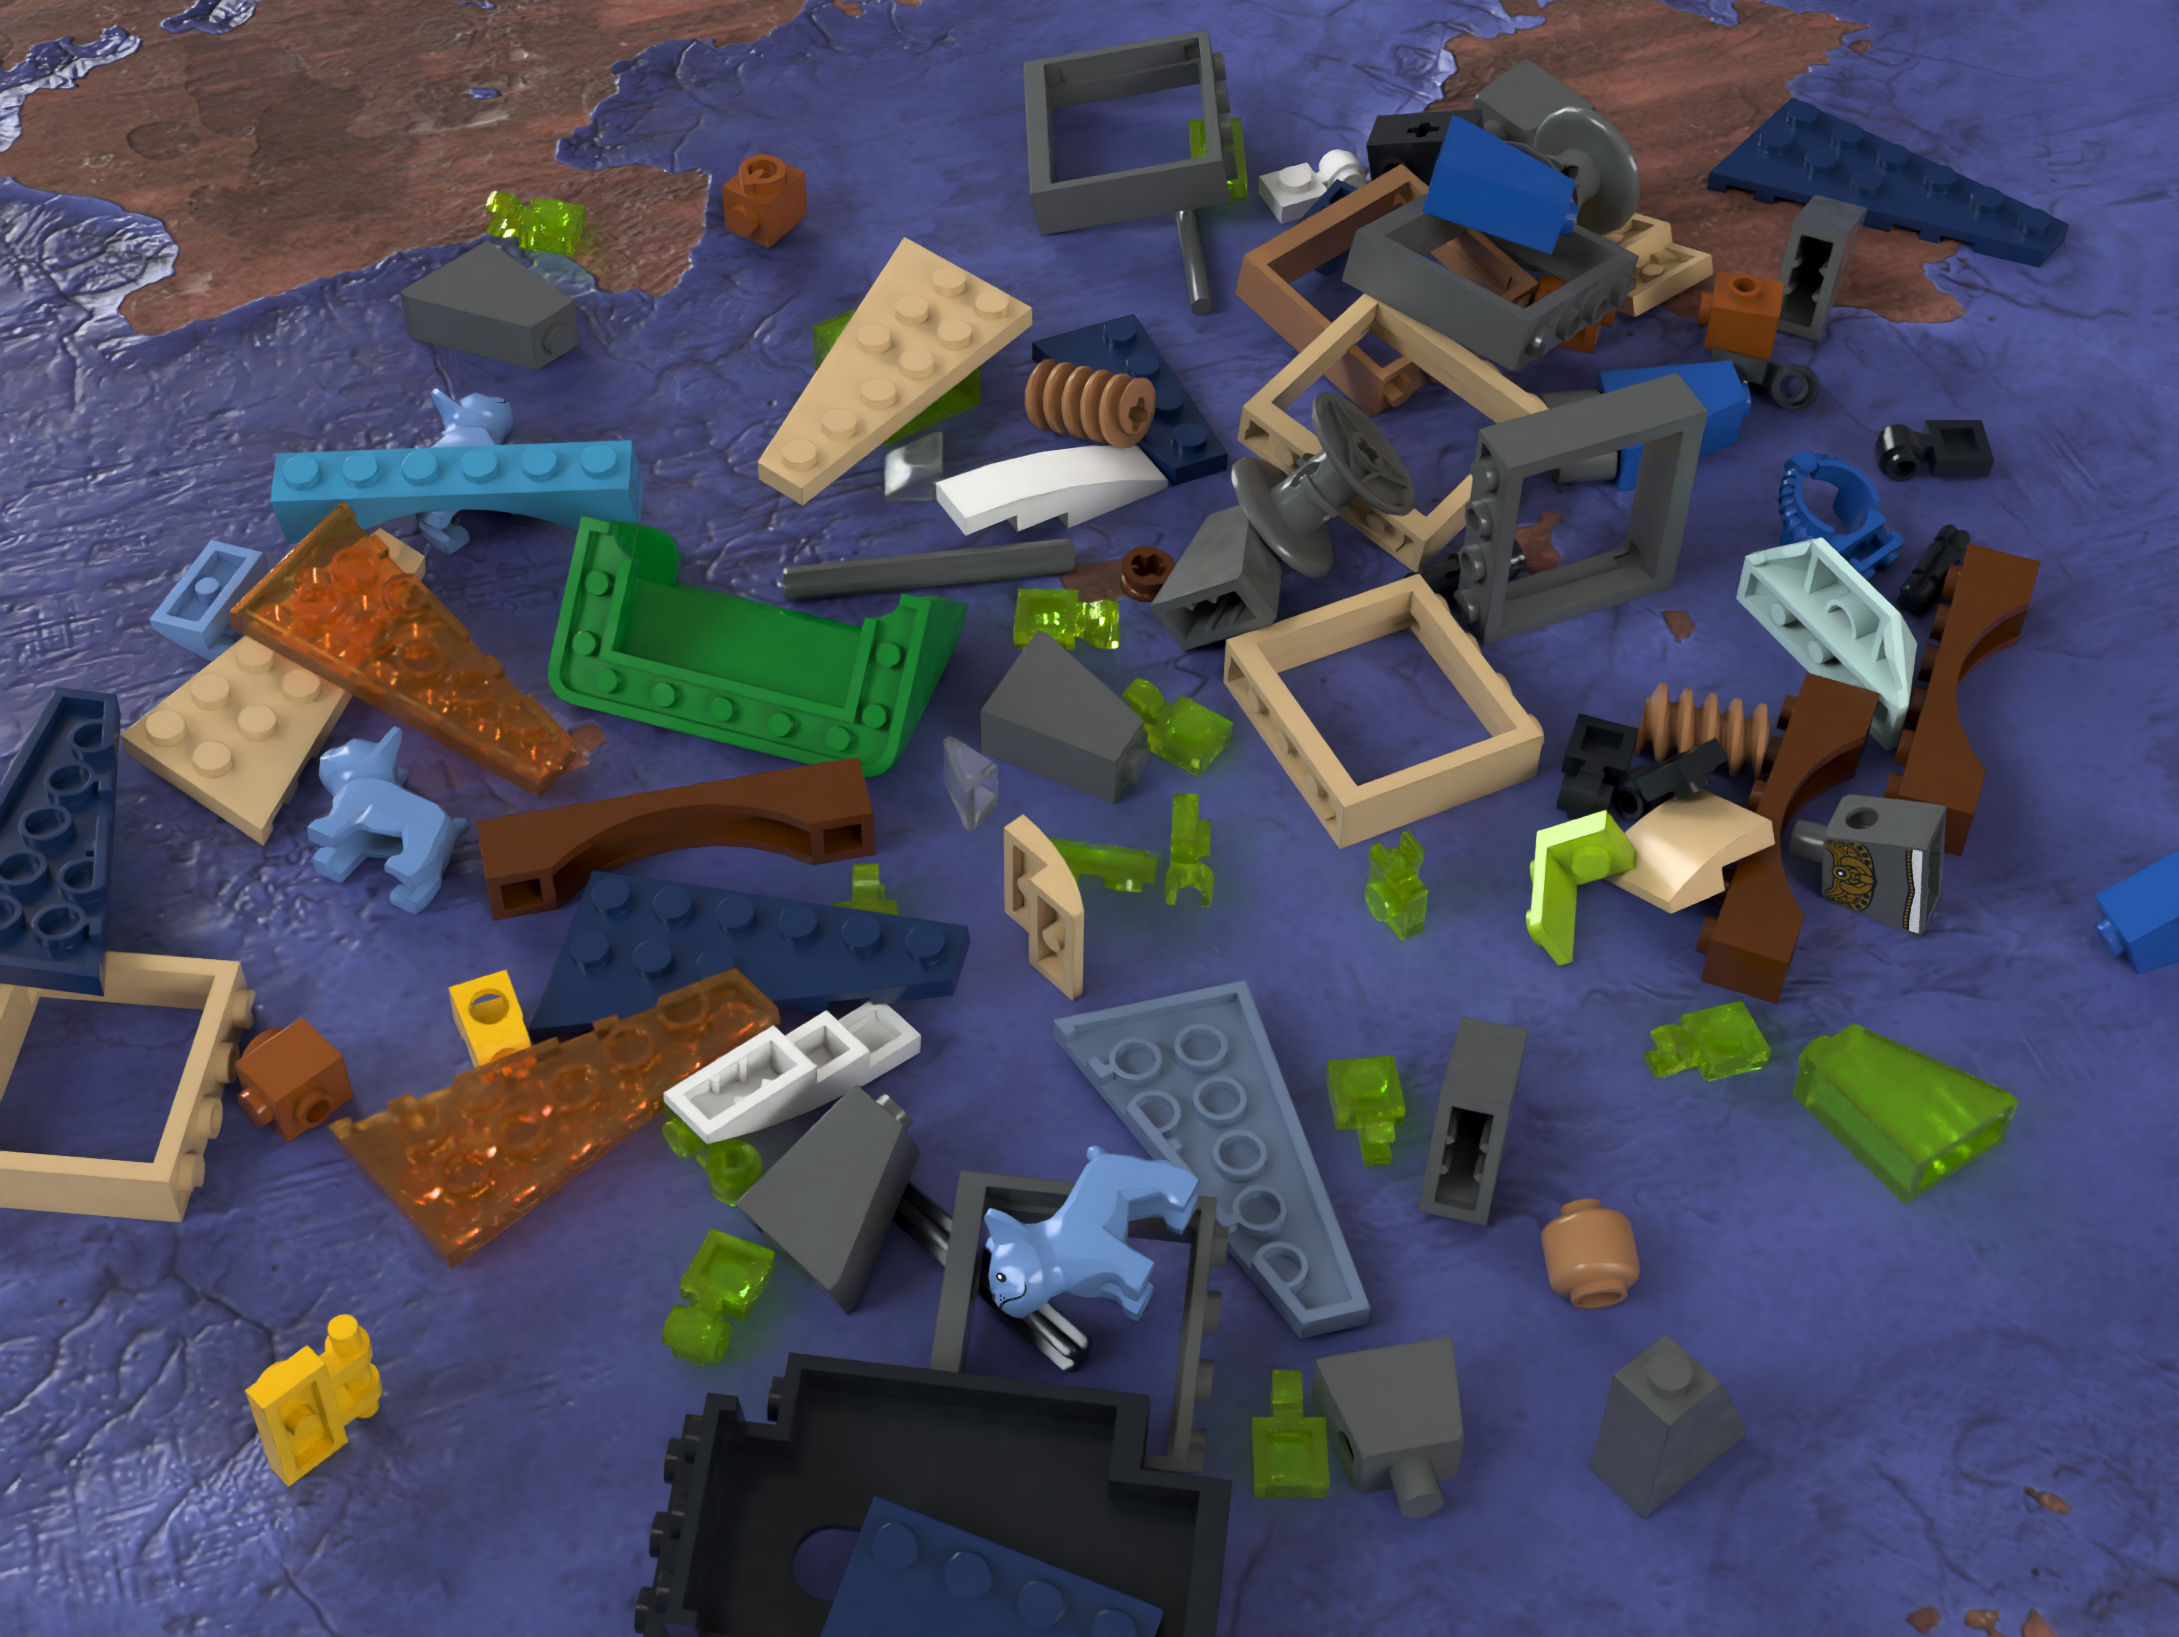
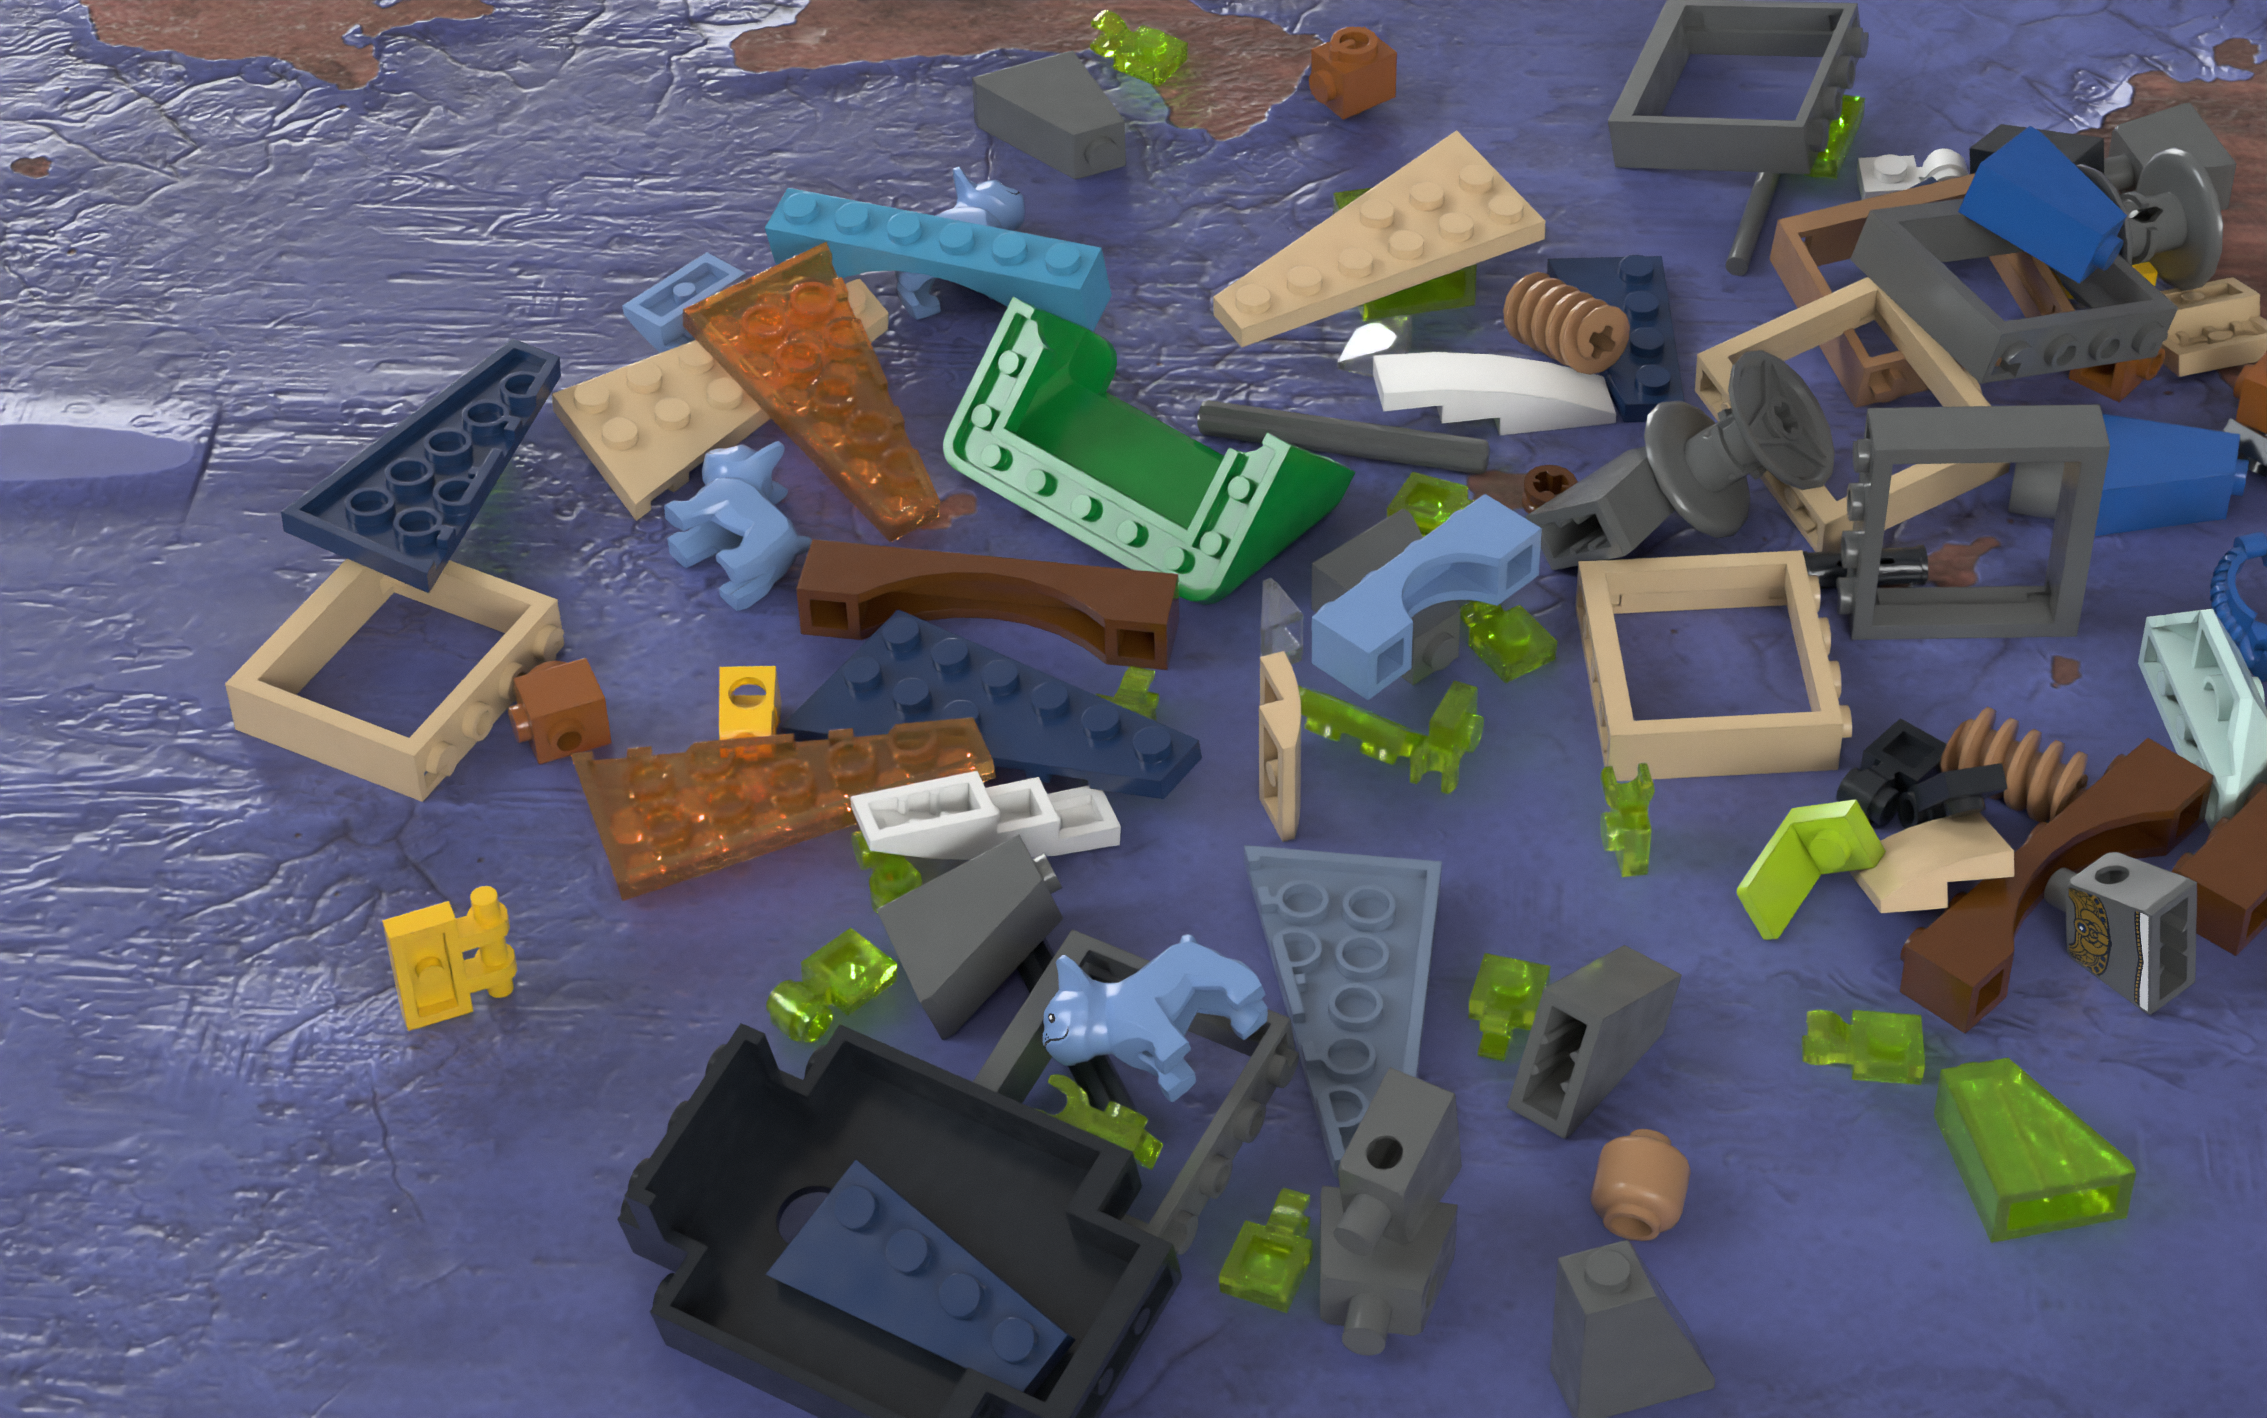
camera: 25 degrees right, 5 degrees down
none -> clear neon green plate [1035,1074,1164,1170]
none -> medium blue arch [1311,494,1542,700]
none -> dark grey torso [1333,1067,1462,1256]

